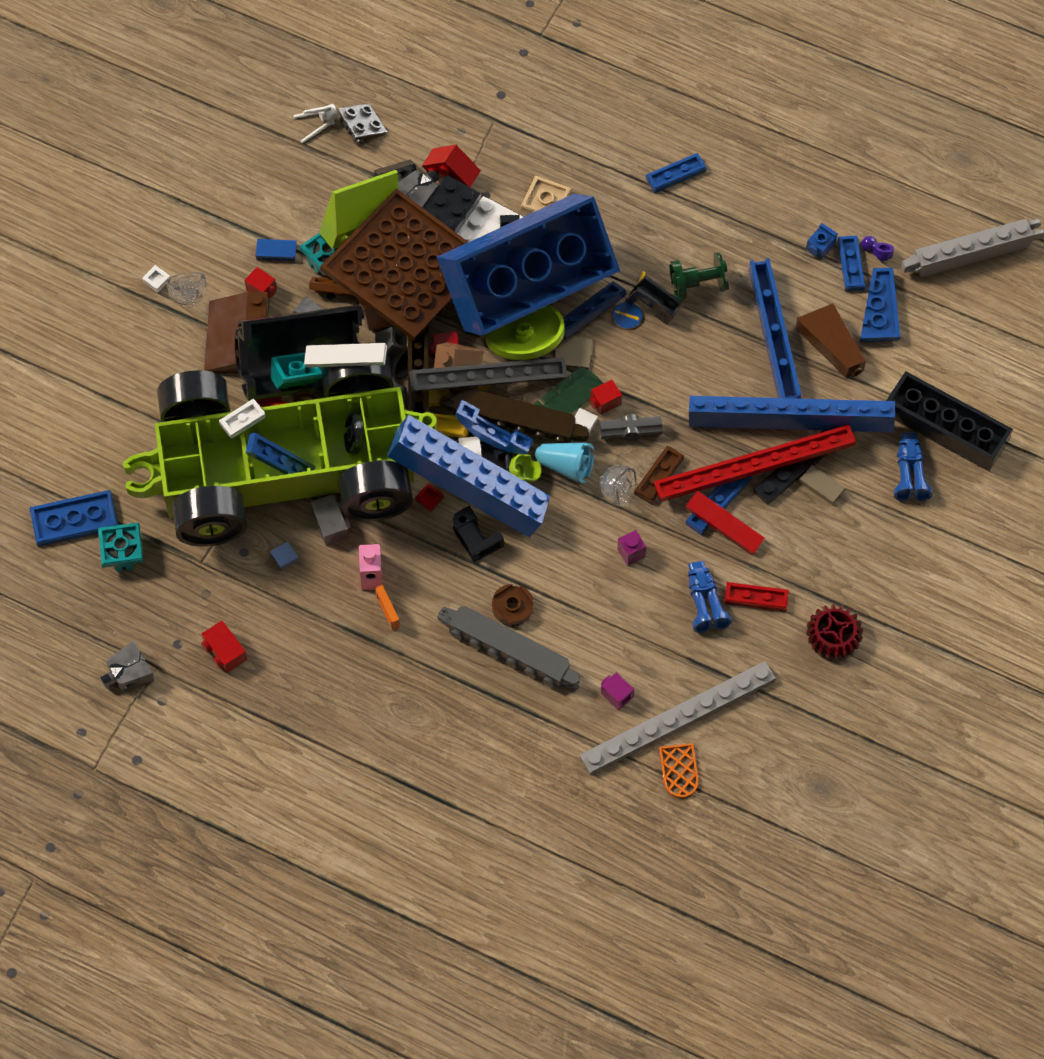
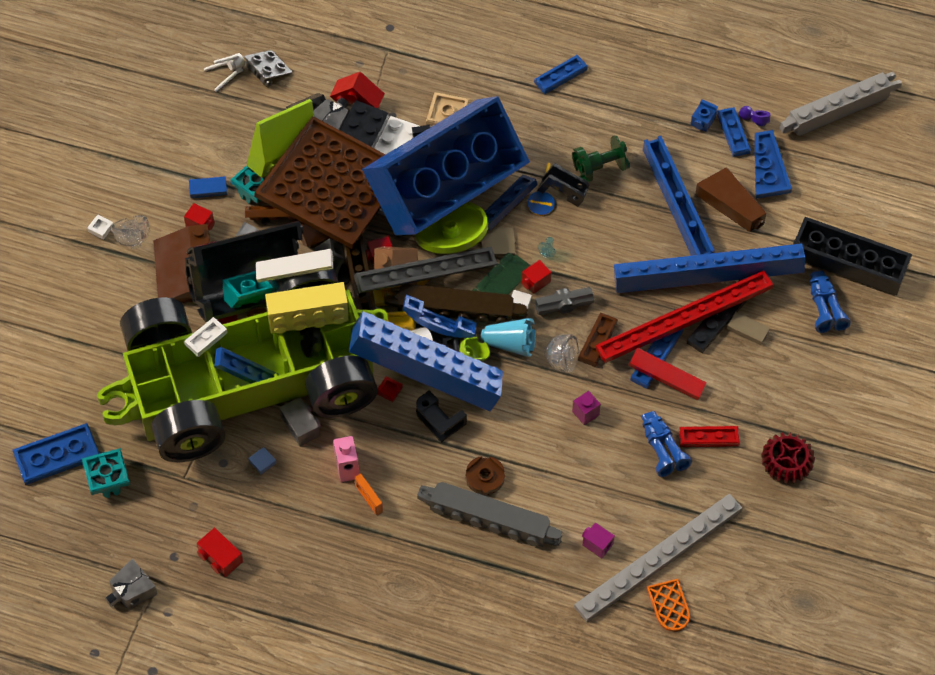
camera: 10 degrees left, 5 degrees down
none -> light yellow brick [265,282,348,334]
none -> clear light blue plate [538,237,556,257]

